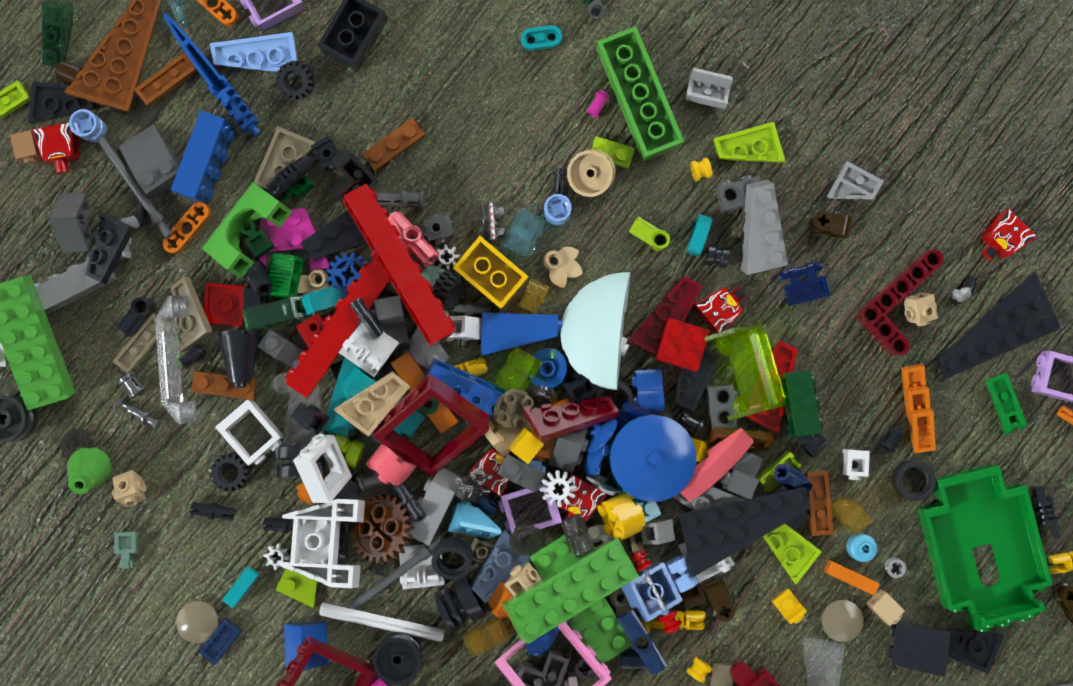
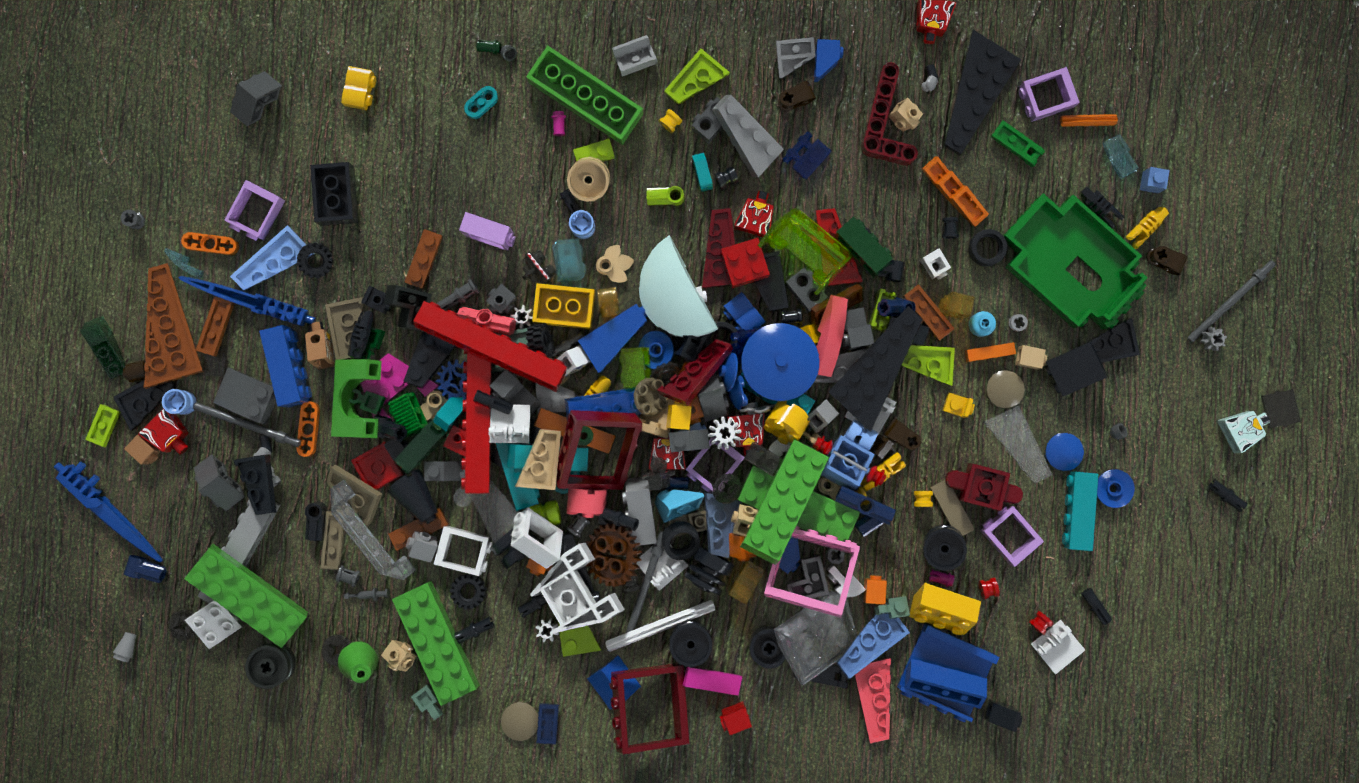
camera: 30 degrees left, 0 degrees up
black pin [178,344,207,370] -> none
teal piece [222,566,260,608] -> none
black brick [291,402,330,435] -> none
none -> medium nougat torso [305,322,336,370]
none -> bright green brick [392,580,480,706]
none -> light grey brick [406,531,438,563]
none -> lavender window [459,212,516,251]
none -> blue slope [814,39,843,82]

